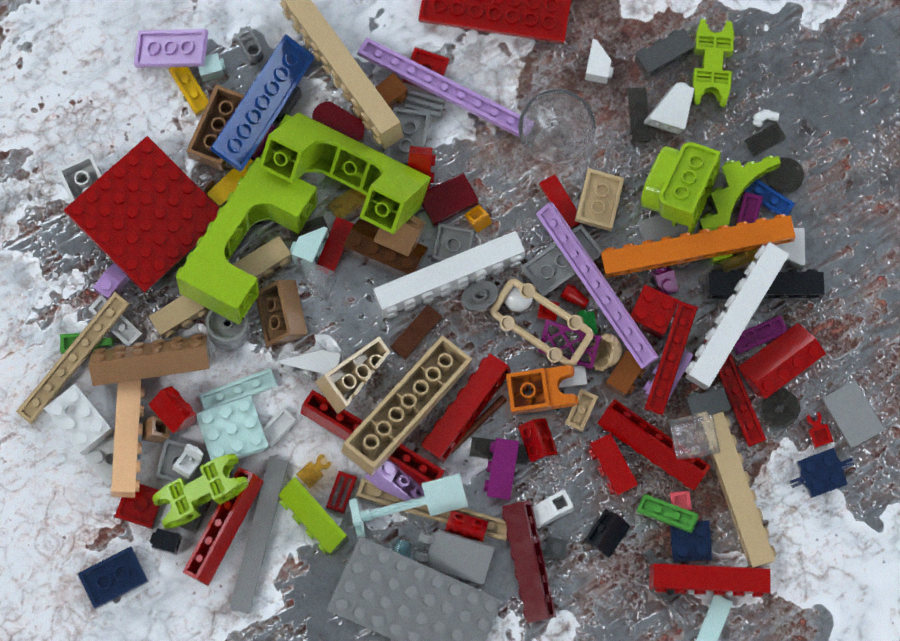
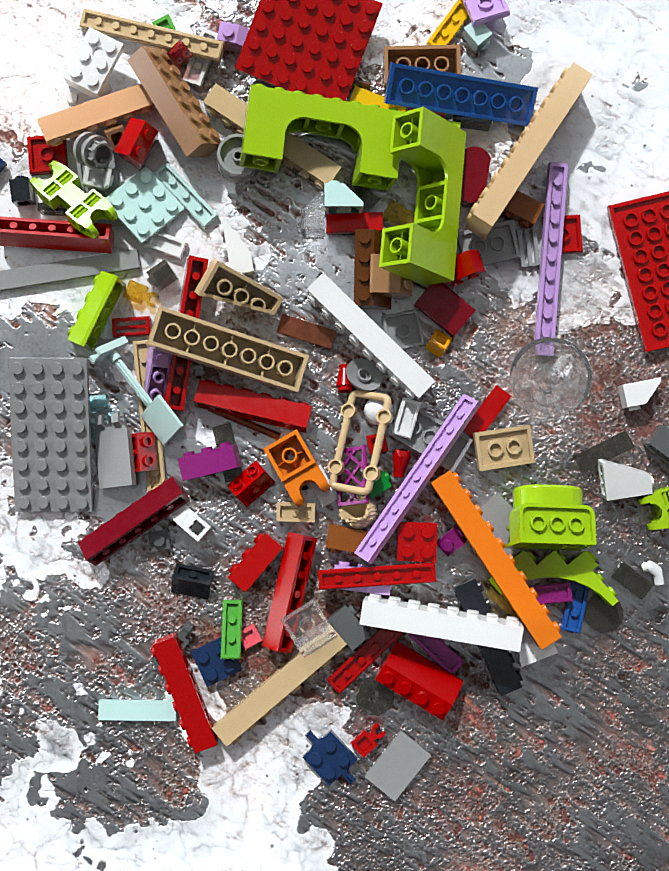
camera: 65 degrees right, 10 degrees up
light grey piece [233,26,264,63] -> none
medium nougat slope [256,280,308,347] -> none
none -> light grey piece [73,132,113,170]
none -> clear smoke brick [146,259,179,291]
none -> clear red tile [166,40,194,69]
none -> red cone [335,364,354,393]
none -> white tile [392,397,422,440]

